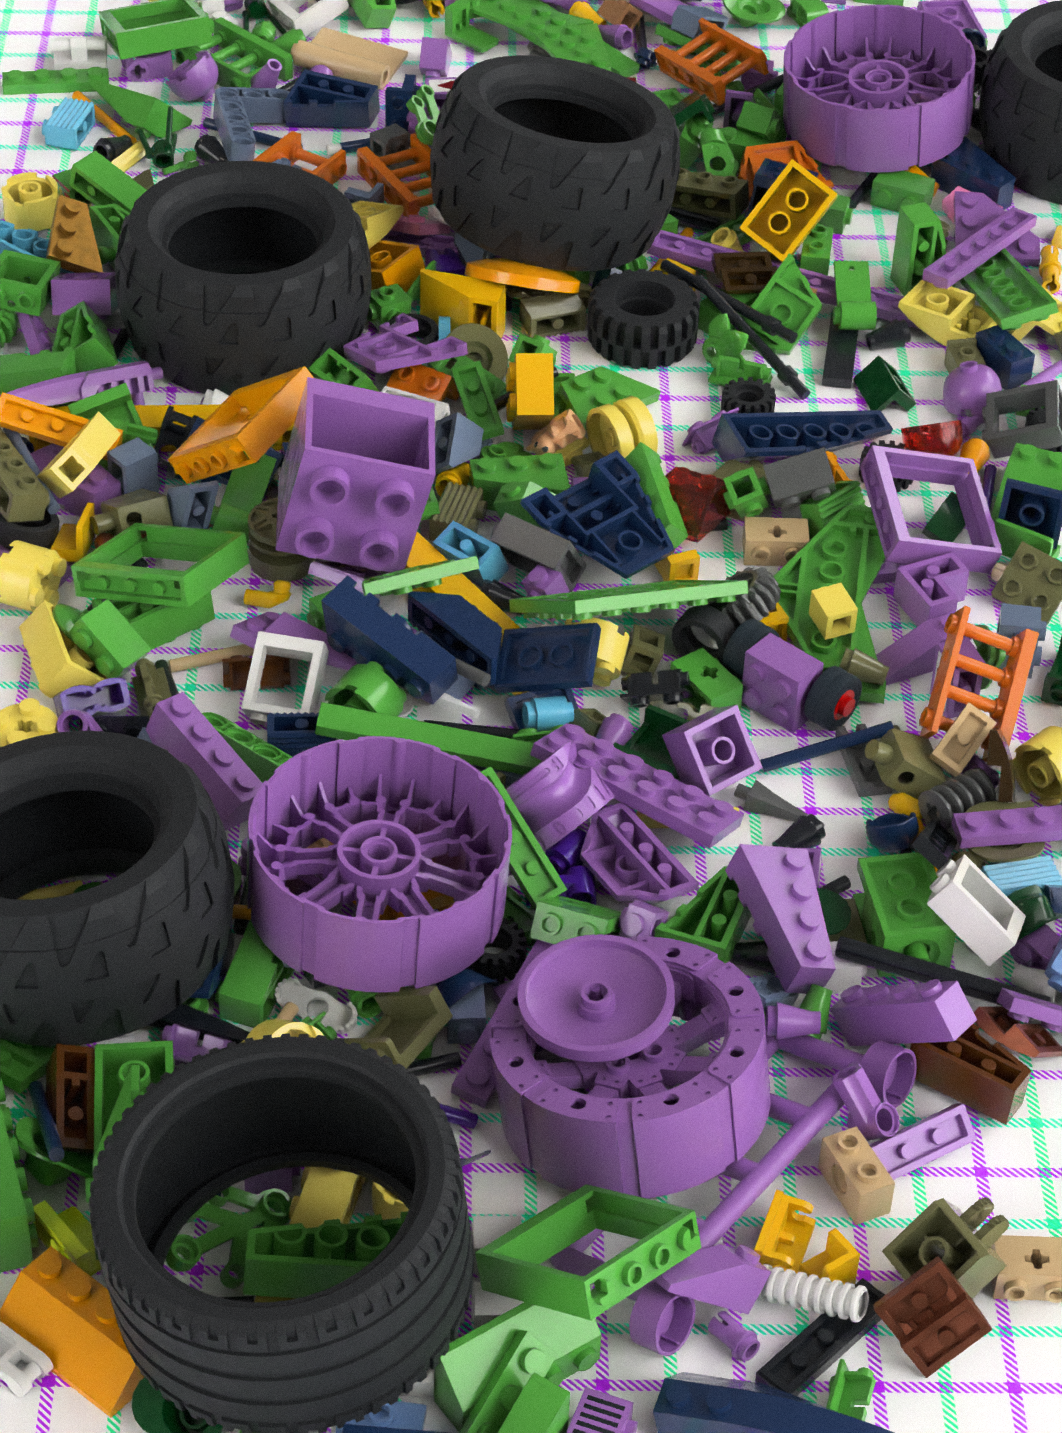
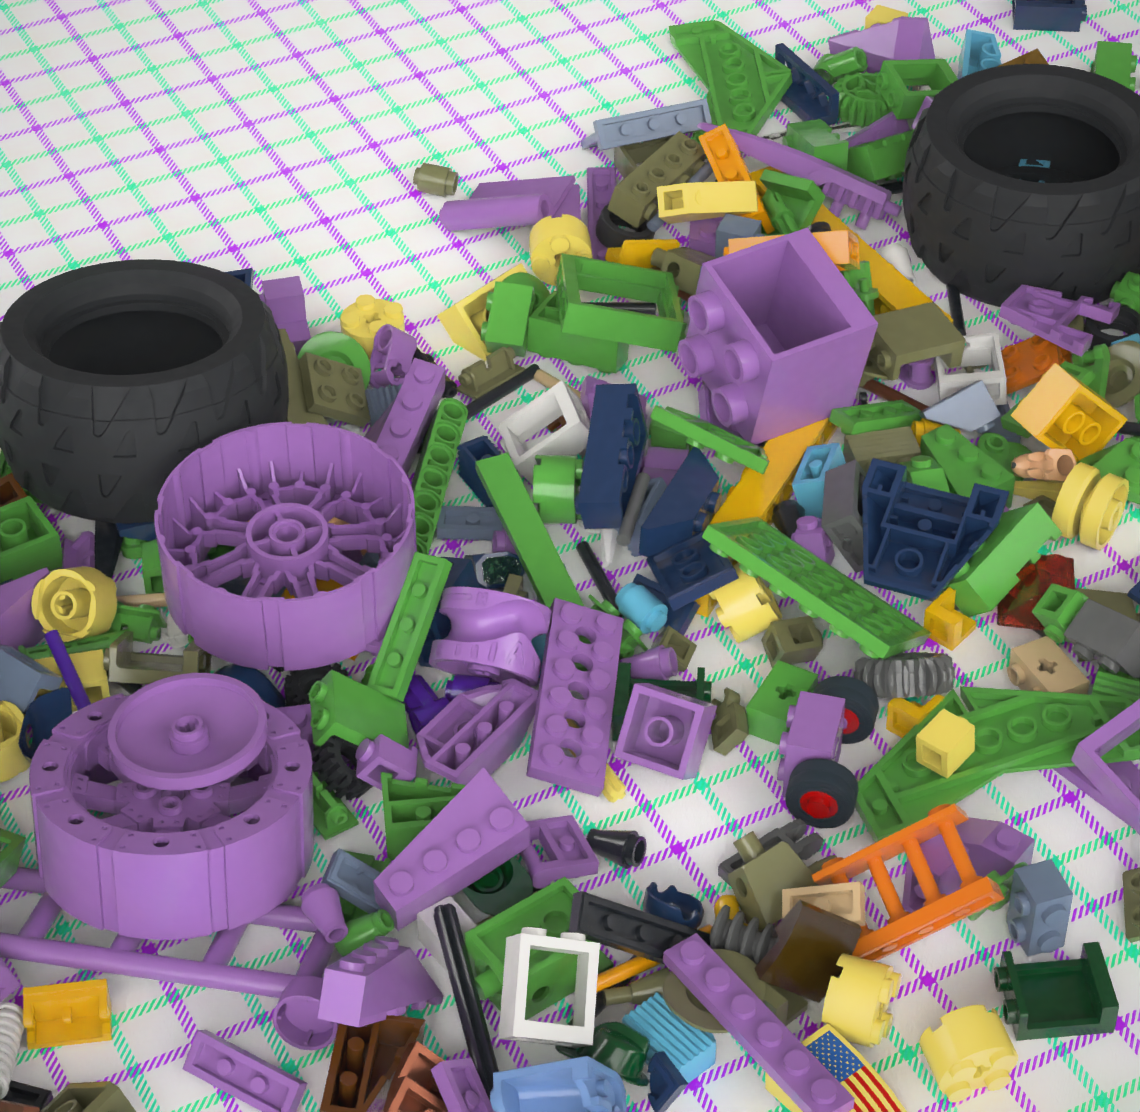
camera: 65 degrees right, 0 degrees up
light yellow brick [1,172,59,231] -> none
brick [53,678,131,723] -> none
yellow arm [244,580,292,608] -> none
bright green brick [308,348,380,392] -> none
black hinge [620,669,693,708] -> none
black tyre [671,605,735,665] -> none
dark grey piece [734,780,825,827] -> none
dark blue bar [760,721,894,773] -> none
yellow panel [799,1228,860,1285] -> none
tan brick [818,1126,895,1225] -> none
medium lavender piece [831,1063,900,1141] -> none
olive cone [839,648,889,686] -> none
medium lavender brick [893,552,969,626] -> none

